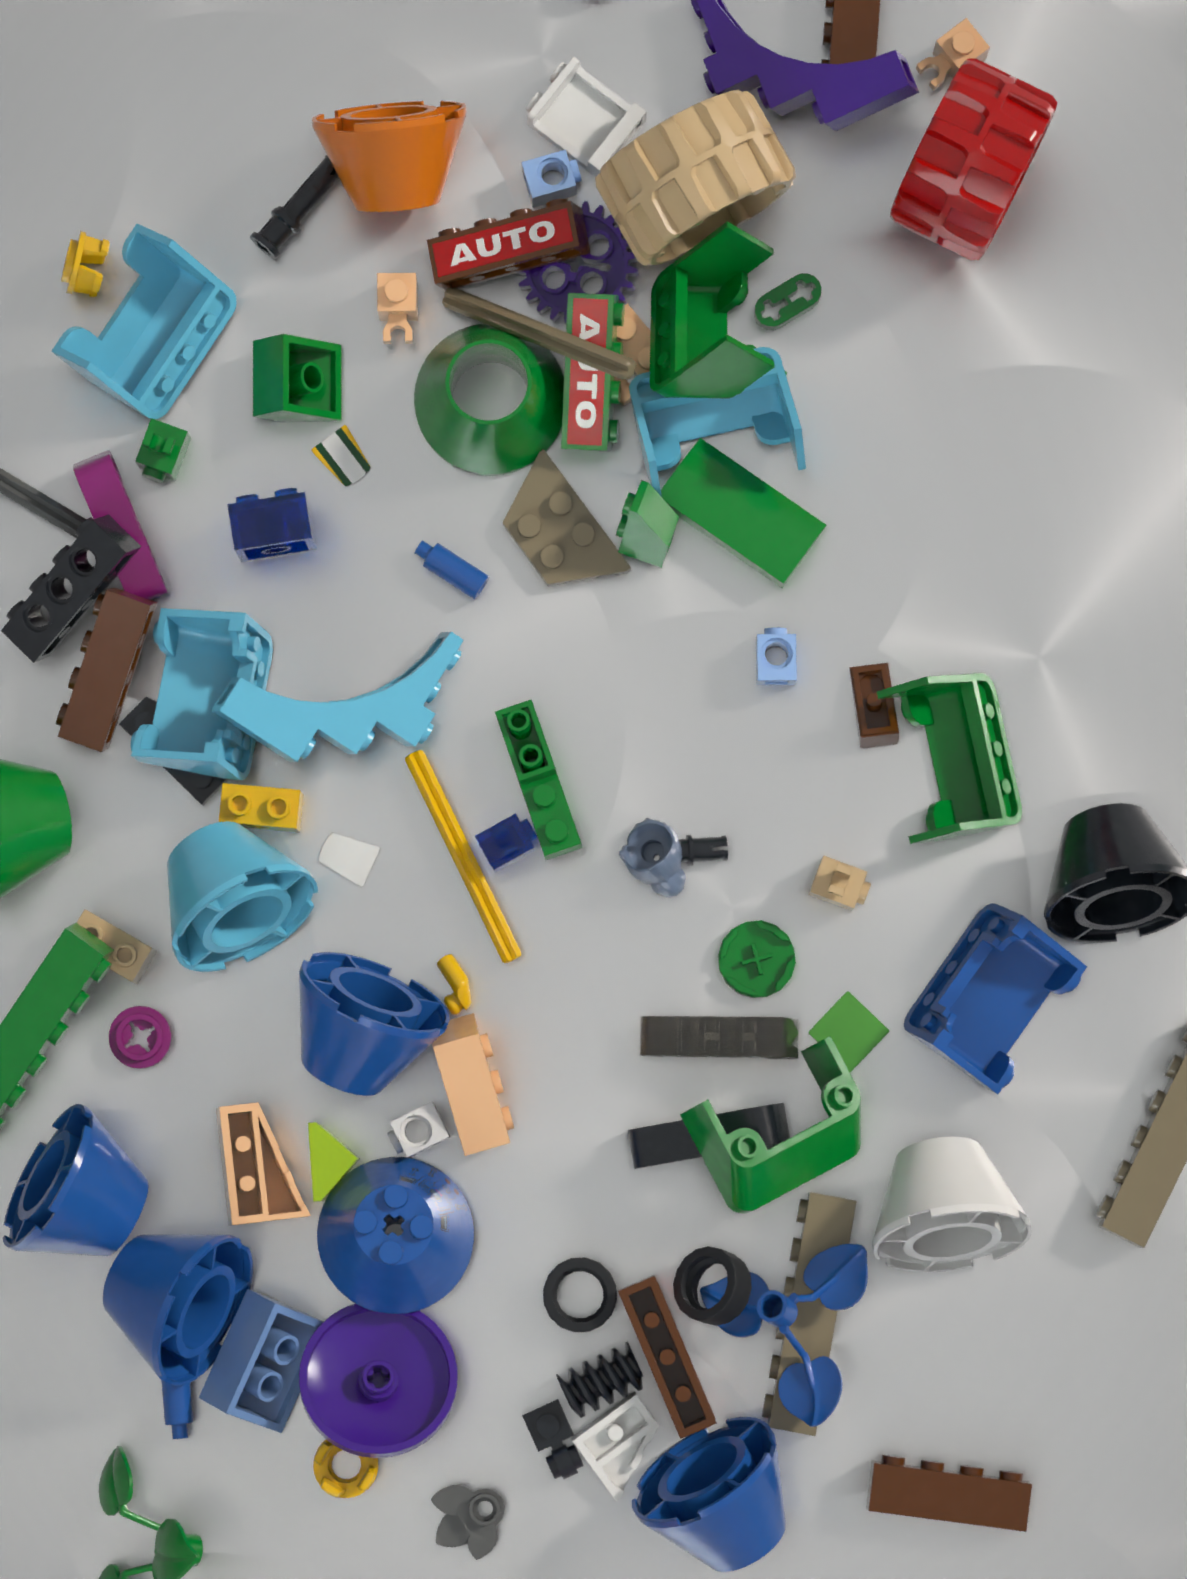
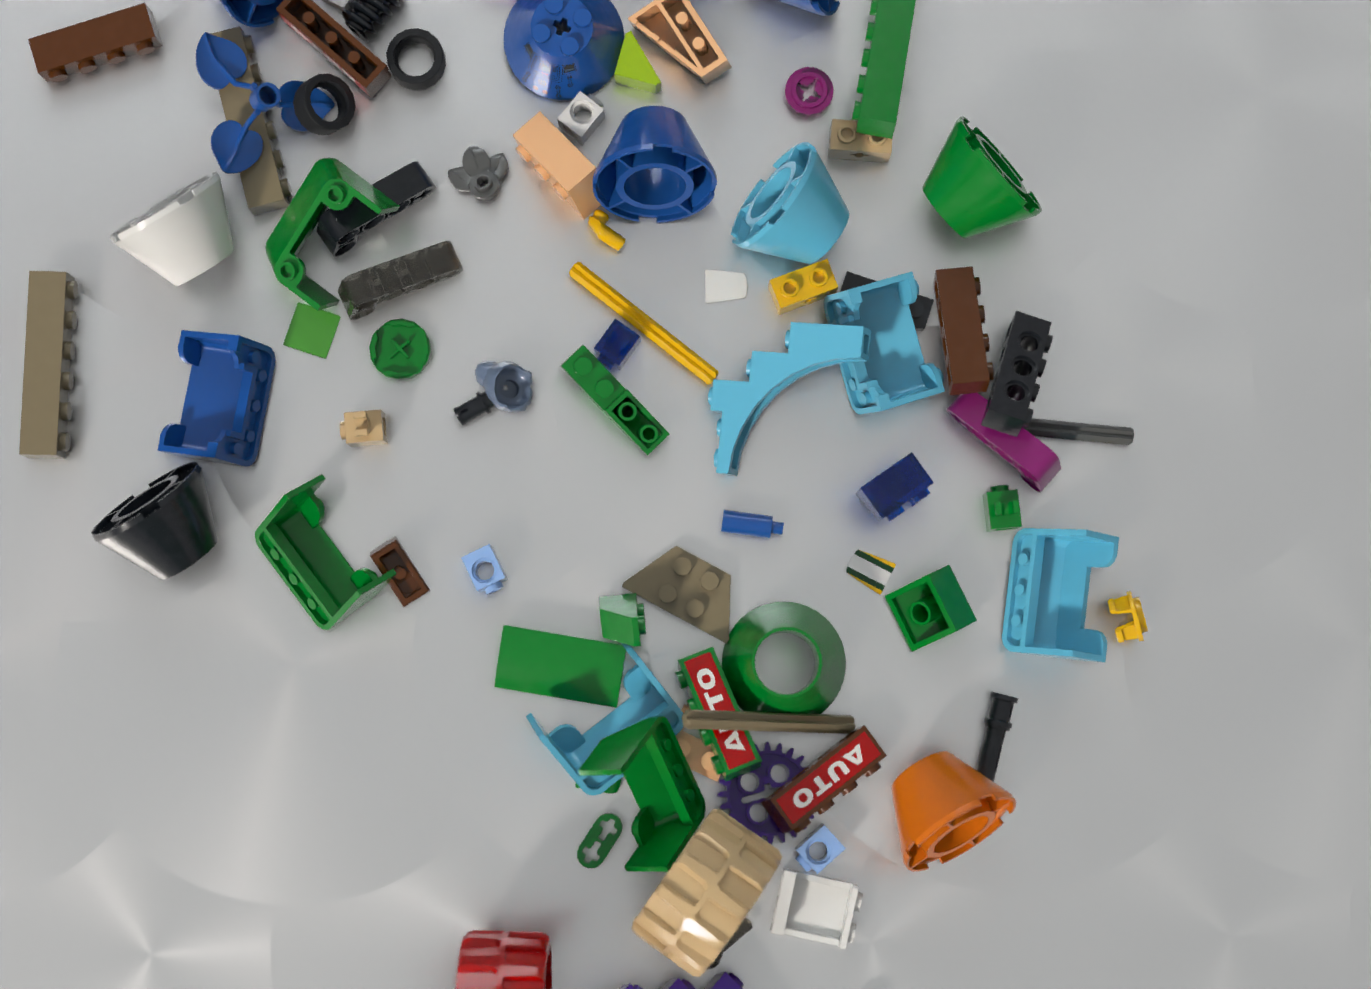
camera: 155 degrees right, 0 degrees up
light nougat brick [377,273,418,344] -> none
none -> dark grey plate [448,146,508,201]

